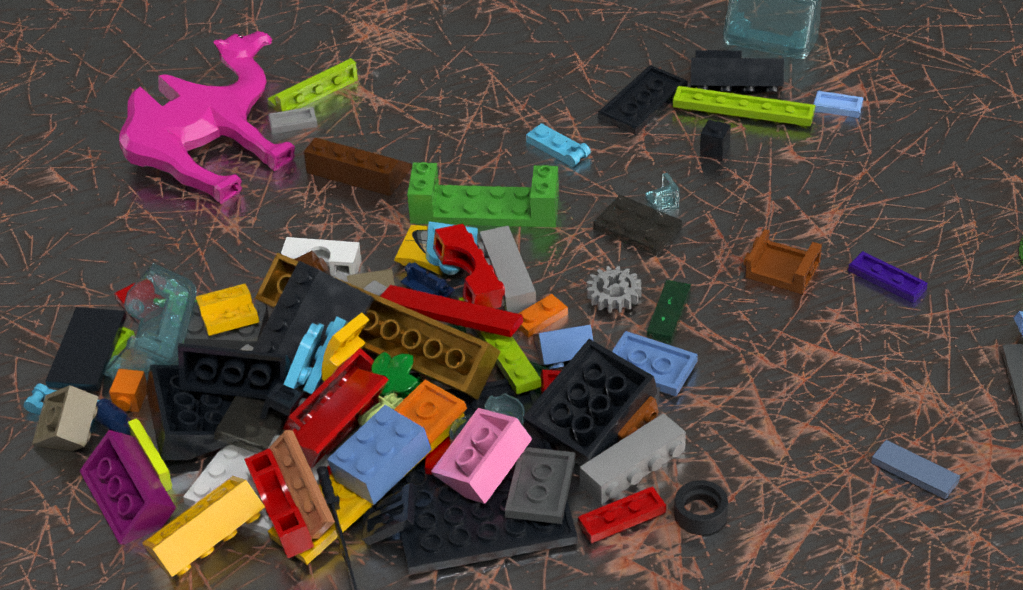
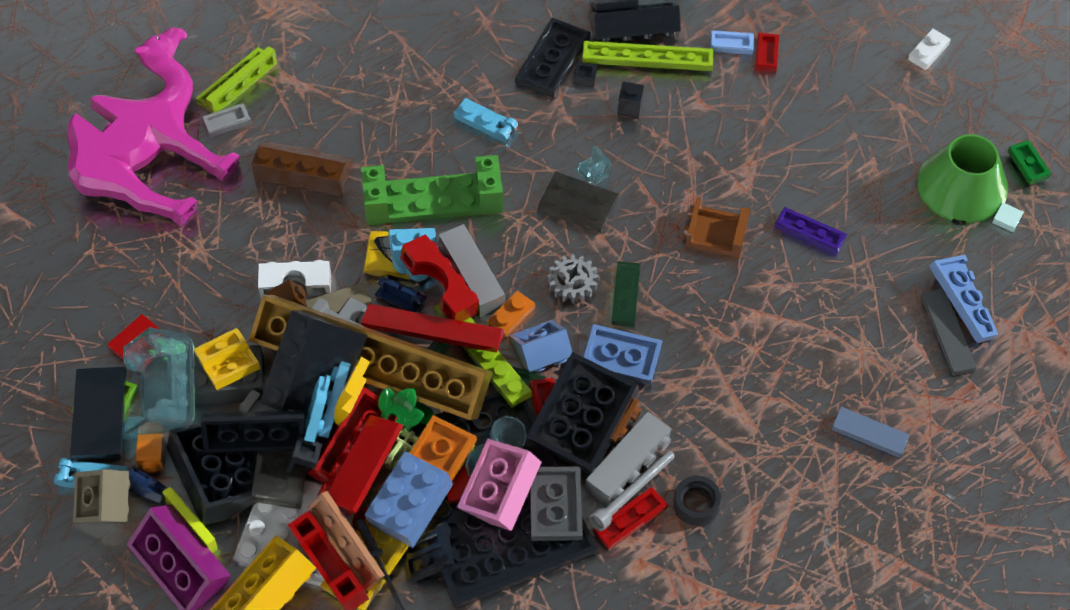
camera: 15 degrees left, 15 degrees up
none -> black tile [573,62,597,86]
none -> light grey piece [589,451,674,531]
none -> red tile [755,32,780,73]

